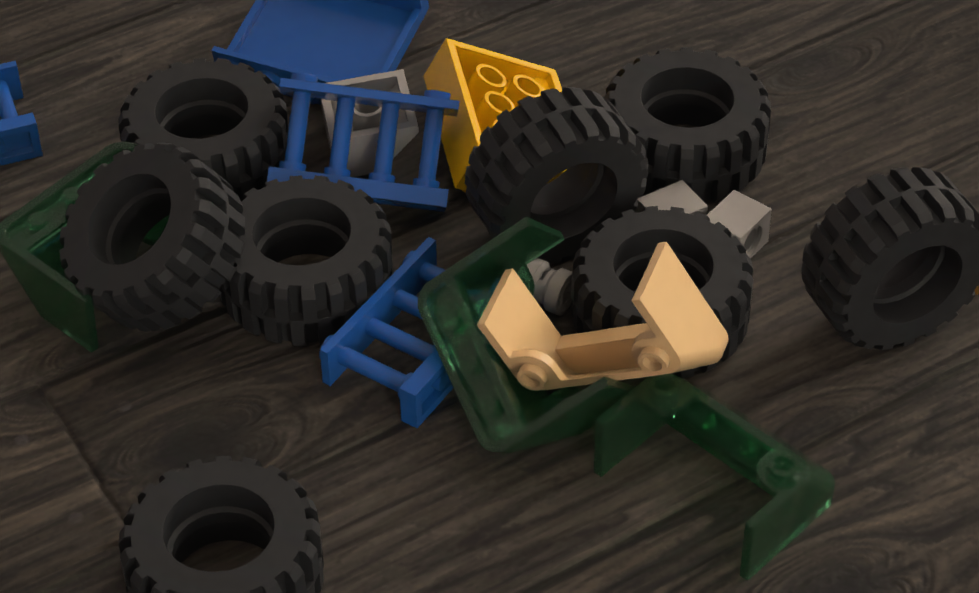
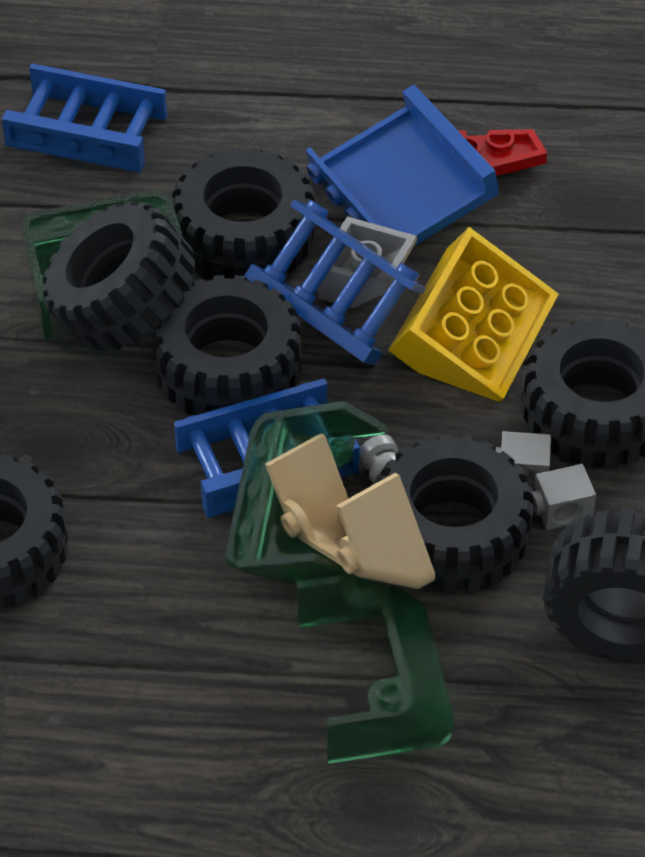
camera: 35 degrees right, 5 degrees up
black tyre [465,87,648,264] -> none

